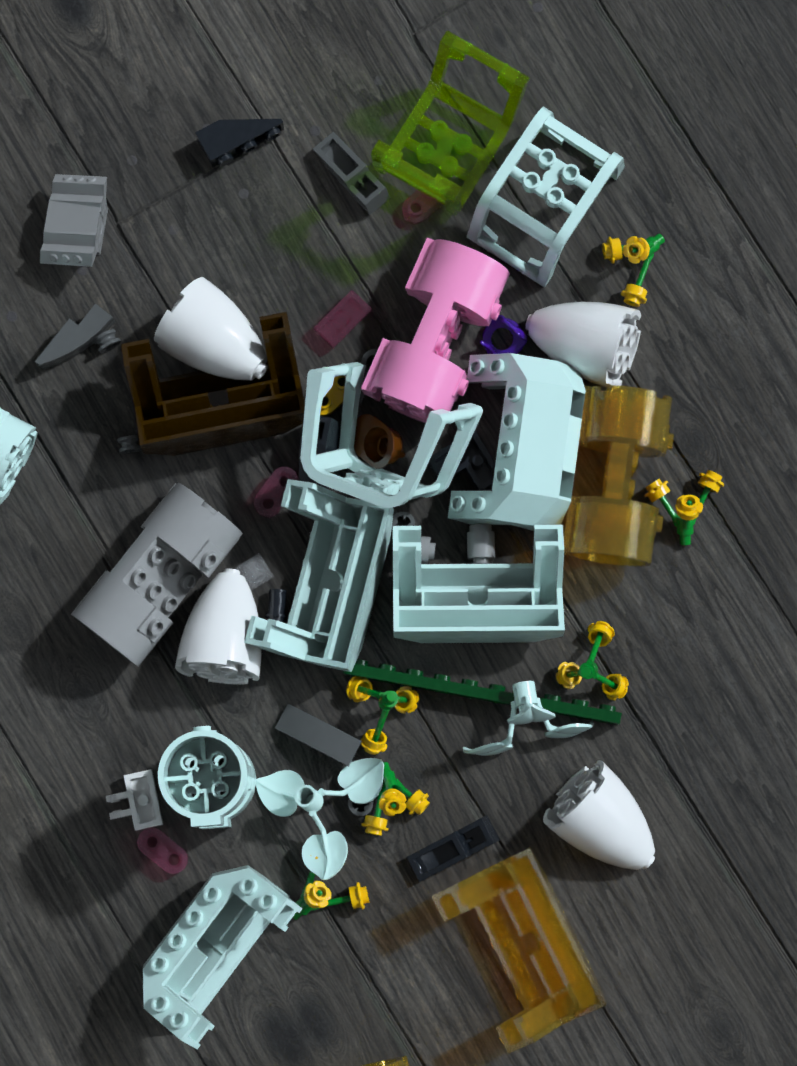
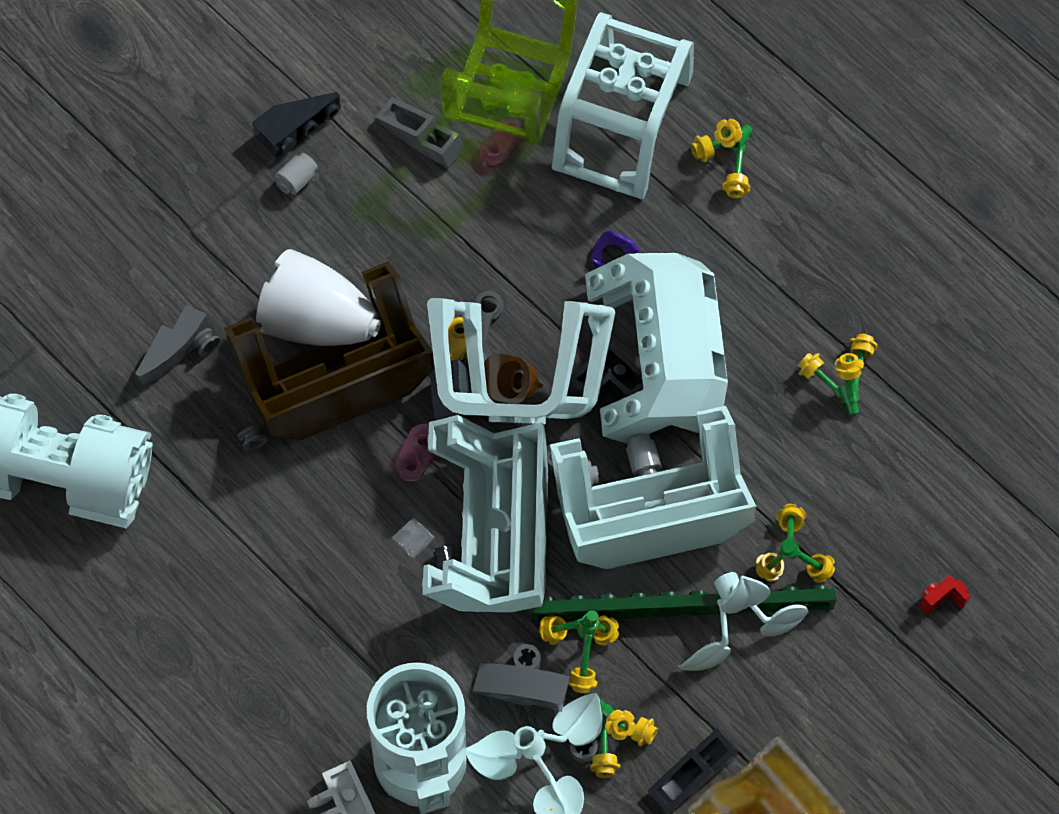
camera: 15 degrees left, 15 degrees down
light grey slope [40,174,108,267] -> none
light grey cylinder [71,483,243,667] -> none
white cylinder [175,568,261,684] -> none
clear pink plate [314,290,372,349] -> none
bright pink cylinder [361,238,510,423] -> none
white cylinder [526,302,641,390] -> none
white cylinder [543,760,655,870] -> none
clear yellow cylinder [564,385,674,567] -> none
none -> light grey brick [276,153,318,195]
none -> dark grey bush [513,644,541,669]
none -> red bracket [919,575,970,615]

